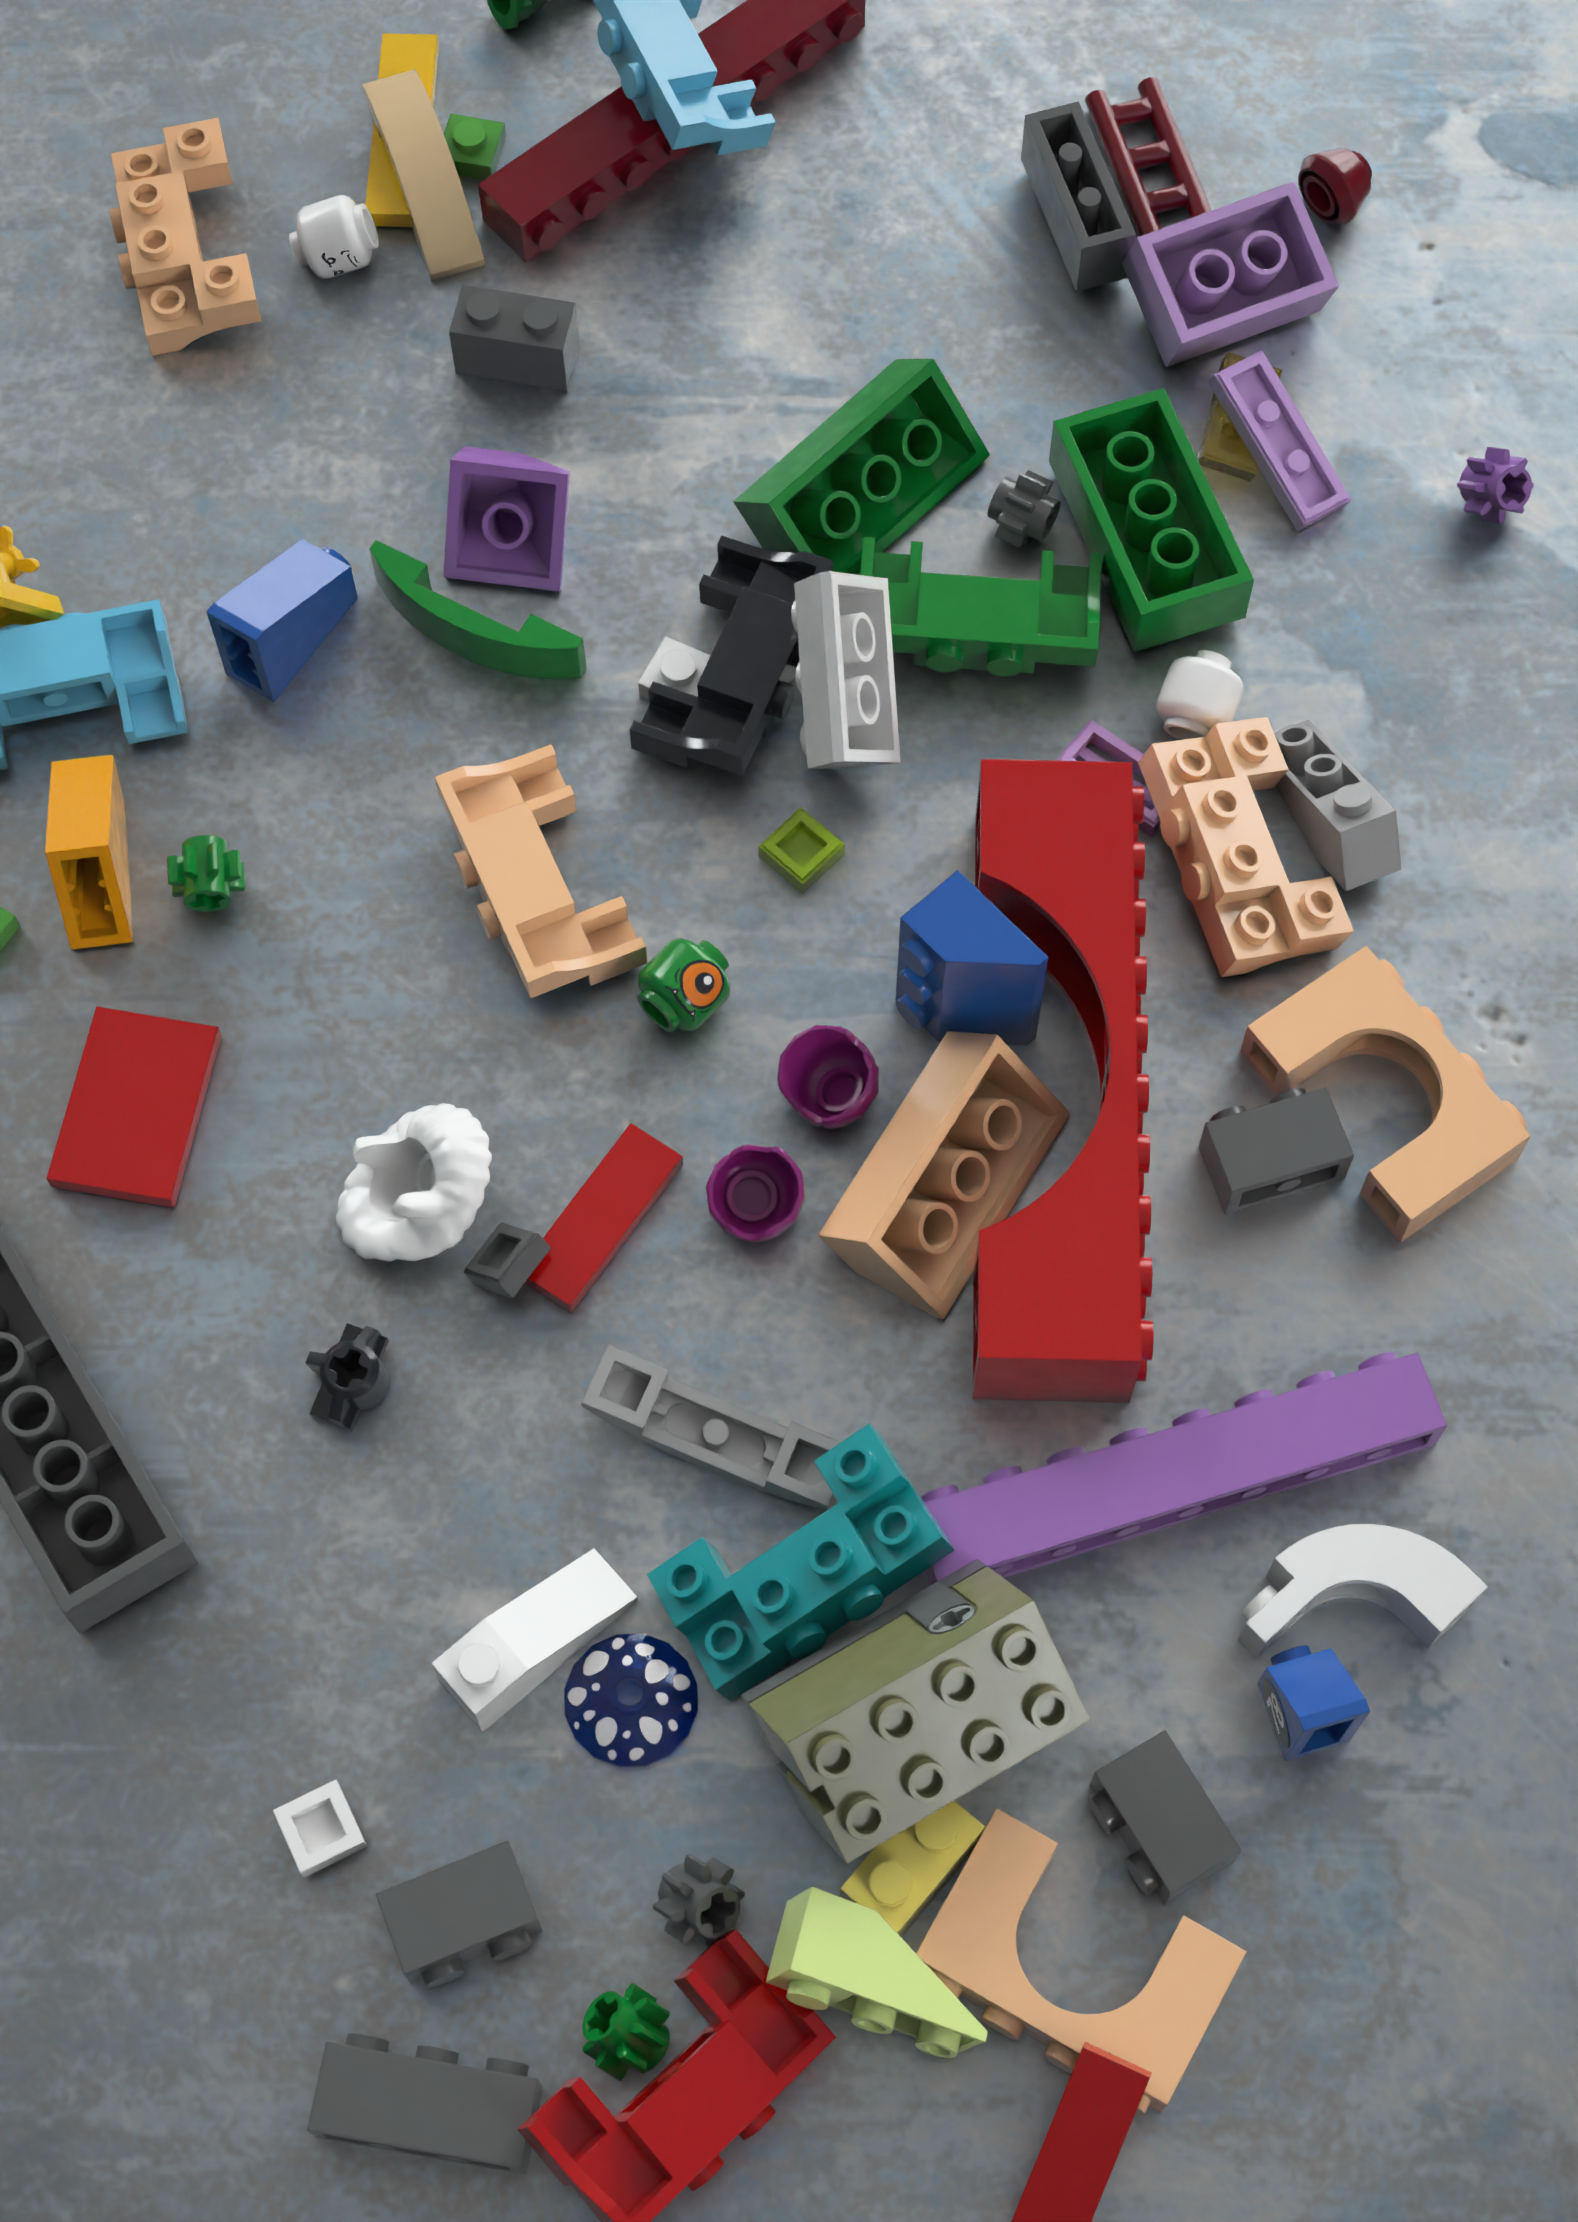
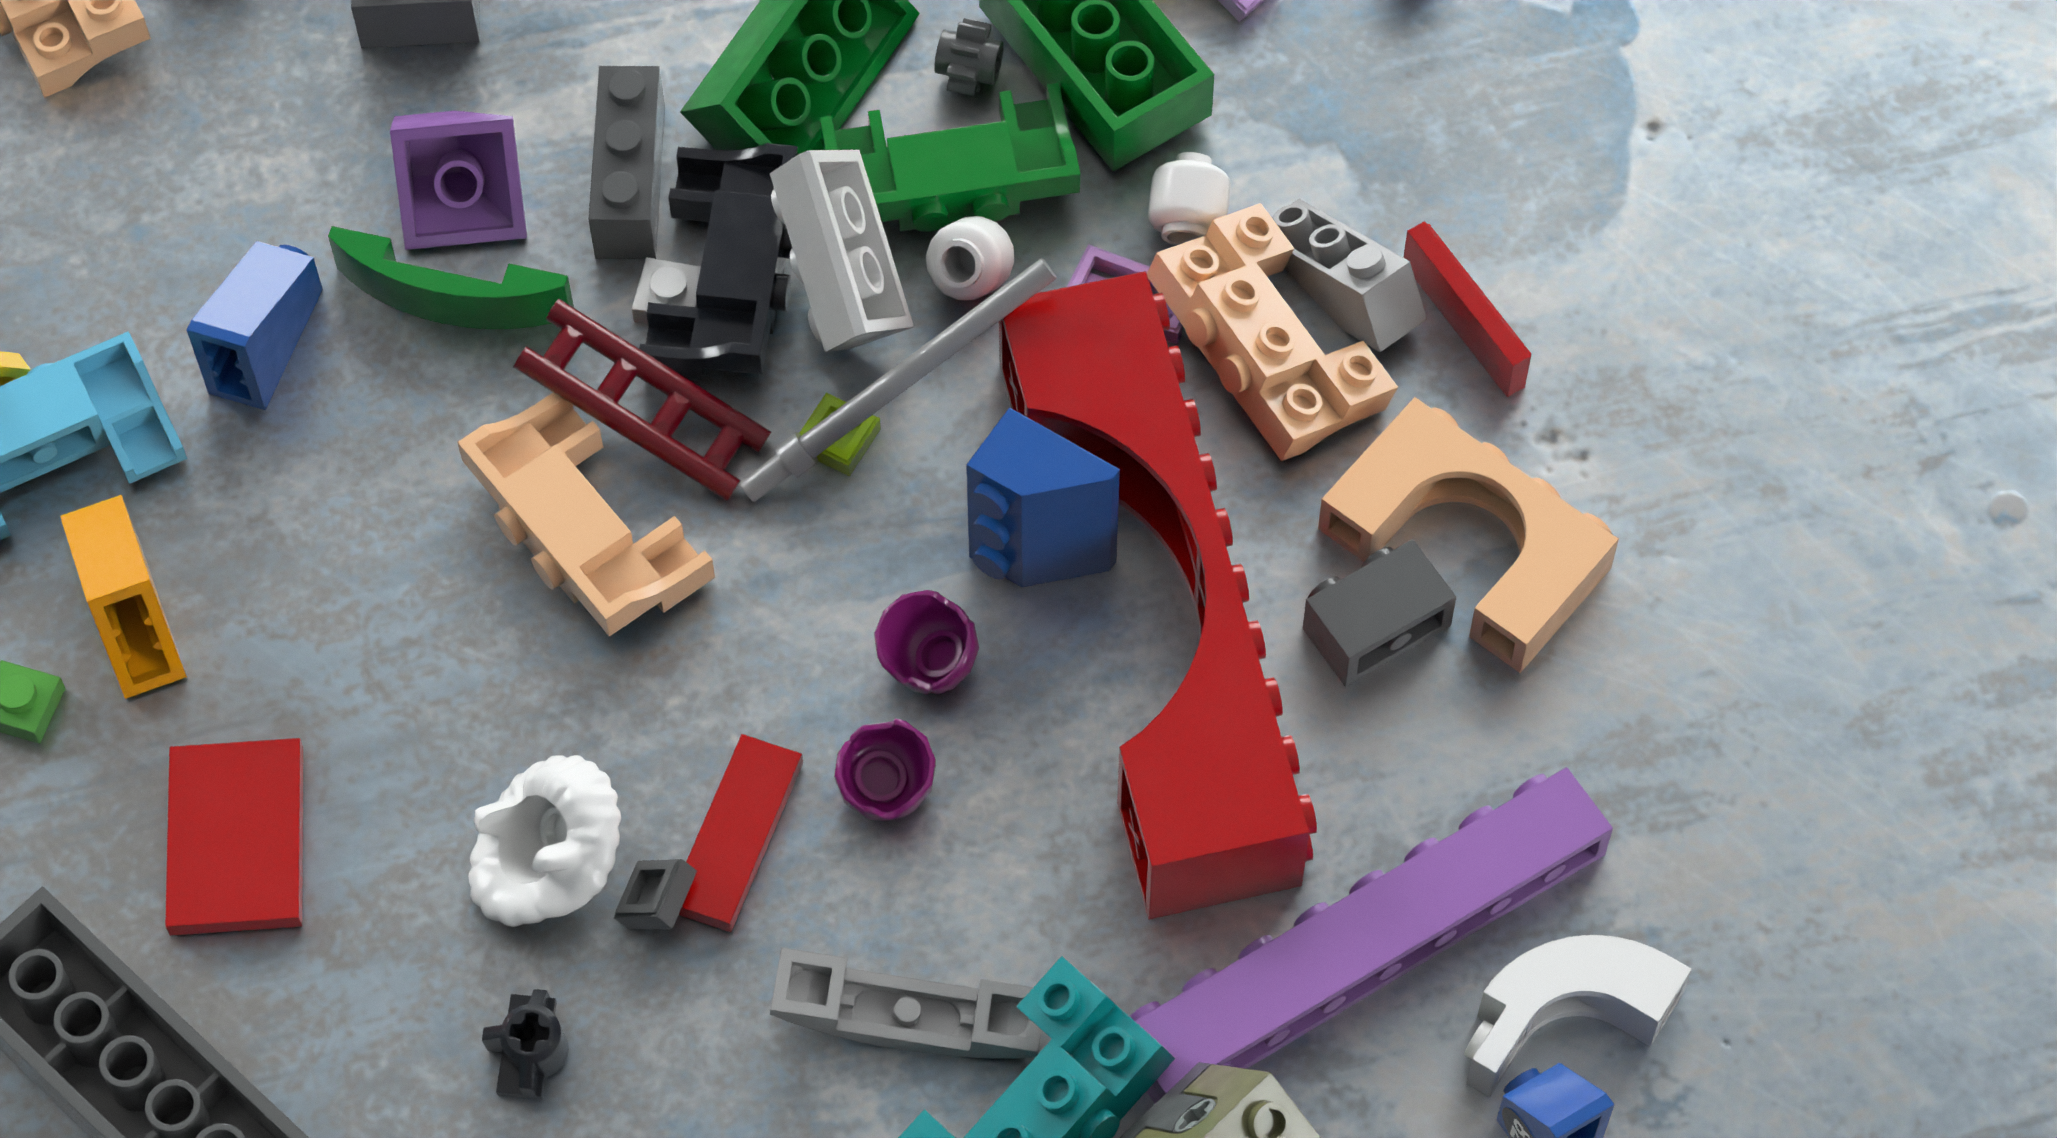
camera: 15 degrees left, 5 degrees down
green gear [167,835,245,912] -> none
green head [637,938,731,1032] -> none
light nougat slope [818,1031,1070,1319] -> none
none -> dark red bar [513,299,771,501]
none -> dark grey brick [588,66,665,259]
none -> light grey bar [739,258,1057,502]
none -> white head [926,216,1014,300]
none -> red tile [1403,221,1532,397]

